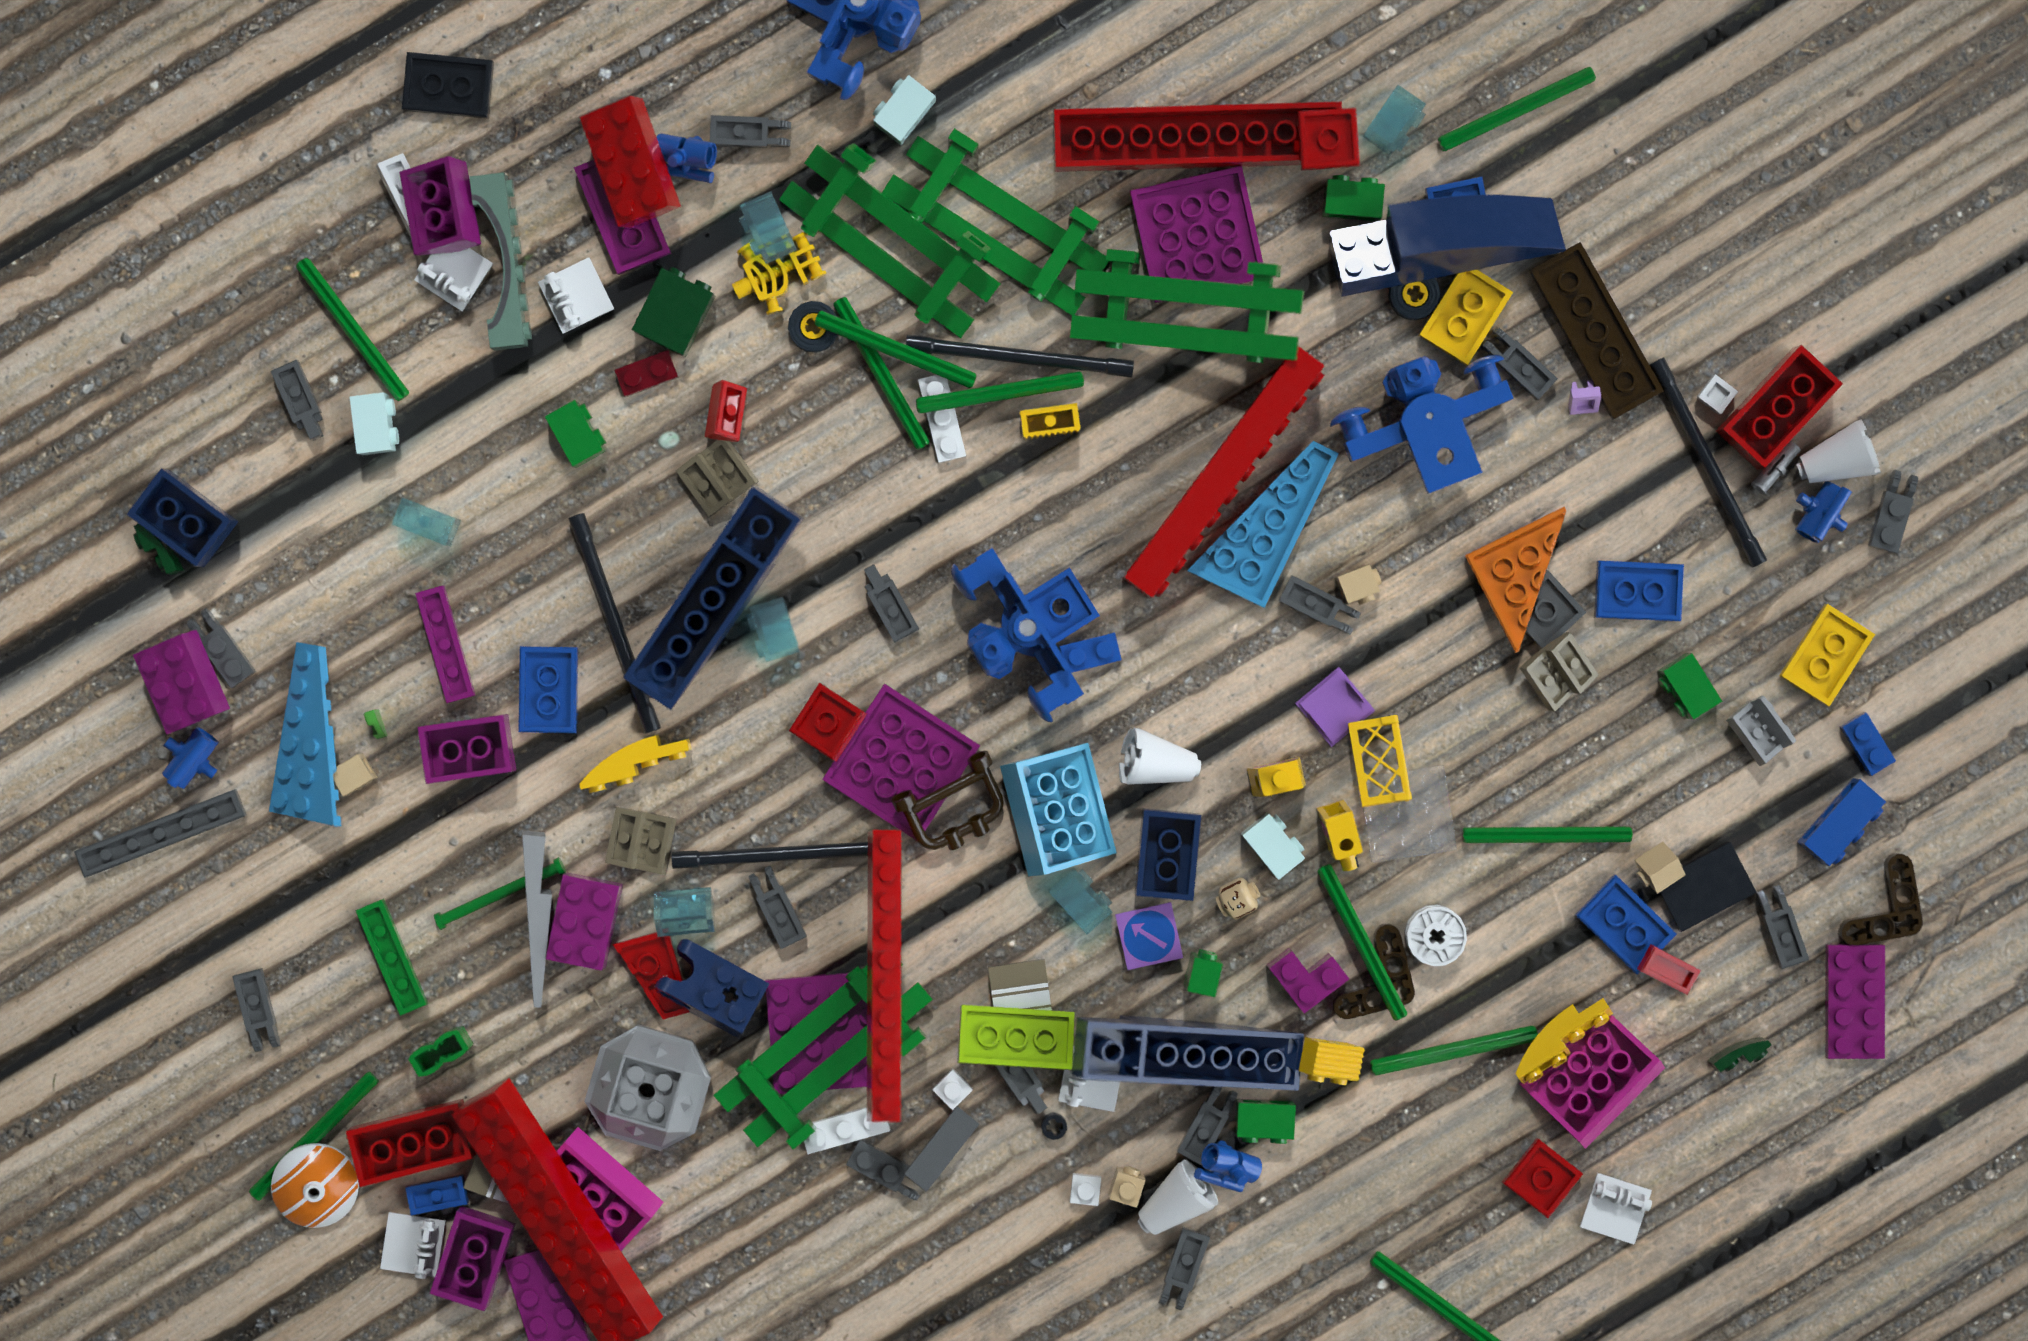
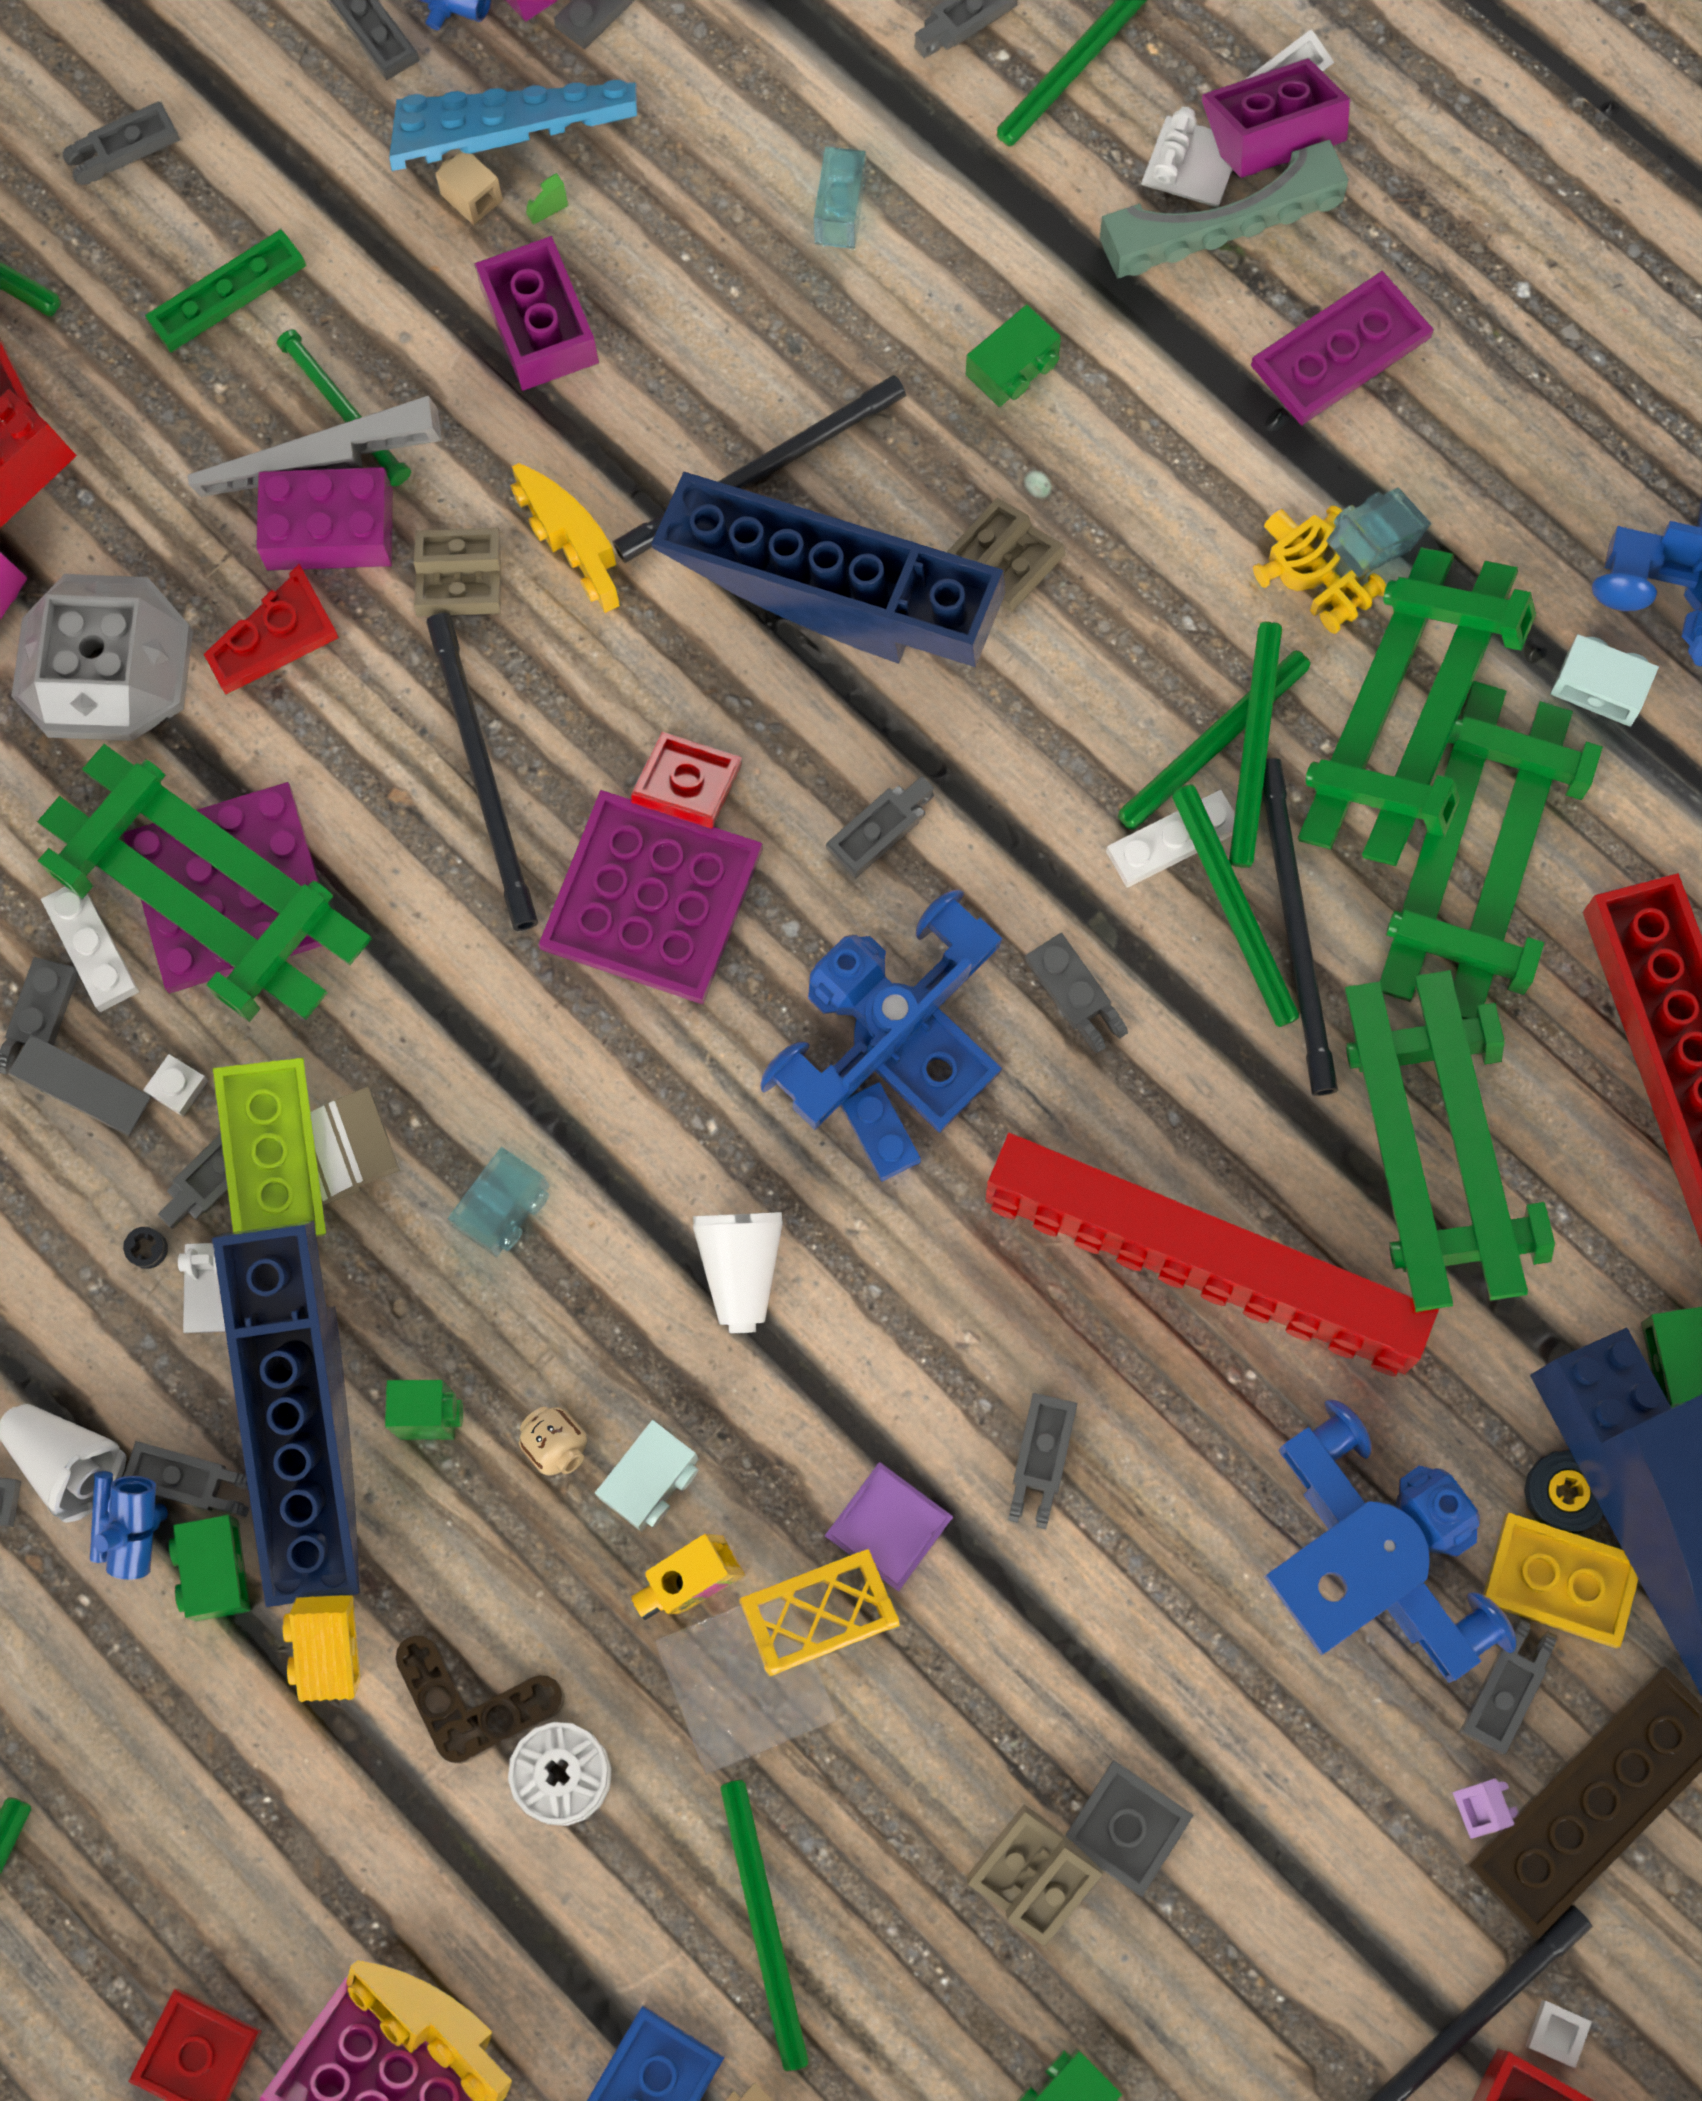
camera: 75 degrees right, 15 degrees down
light aqua brick [350,392,399,455] -> none
black tile [402,52,494,119] -> none
green brick [408,1026,474,1077] -> none
magenta plate [415,585,476,703] -> none
blue tile [519,646,578,733] -> none
white hinge [538,257,614,334] -> none
red brick [579,96,681,228] -> none
dark red plate [614,350,679,398] -> none
dark green brick [632,267,716,358] -> none
clear light blue brick [654,887,715,937] -> none
dark blue brick [654,939,770,1039] -> none
blue pin [657,133,717,183] -> none
red slope [705,380,747,442] -> none
dark grey hinge [710,115,791,148] -> none
clear light blue brick [746,597,801,662] -> none
dark grey hinge [749,866,807,949] -> none
black bush [788,301,838,353] -> none
red brick [867,830,901,1122] -> none
dark brown bar [891,751,1004,850] -> none
medium azure slope [1000,743,1117,877] -> none
yellow brick [1020,403,1080,440] -> none
white plate [1070,1173,1101,1206] -> none
tan brick [1108,1166,1145,1208] -> none
piece [1115,902,1183,970] -> none
magenta plate [1130,166,1263,304] -> none
dark blue brick [1134,808,1201,901] -> none
dark azure wing [1187,441,1339,608] -> none
yellow torso [1247,757,1306,797] -> none
magenta brick [1267,948,1349,1014] -> none
green axle [1317,864,1407,1021] -> none
tan brick [1335,565,1382,605] -> none
green axle [1371,1026,1538,1076] -> none
orange tile [1465,506,1566,653] -> none
blue tile [1594,561,1684,621] -> none
none -> dark grey hinge [1025,932,1128,1053]

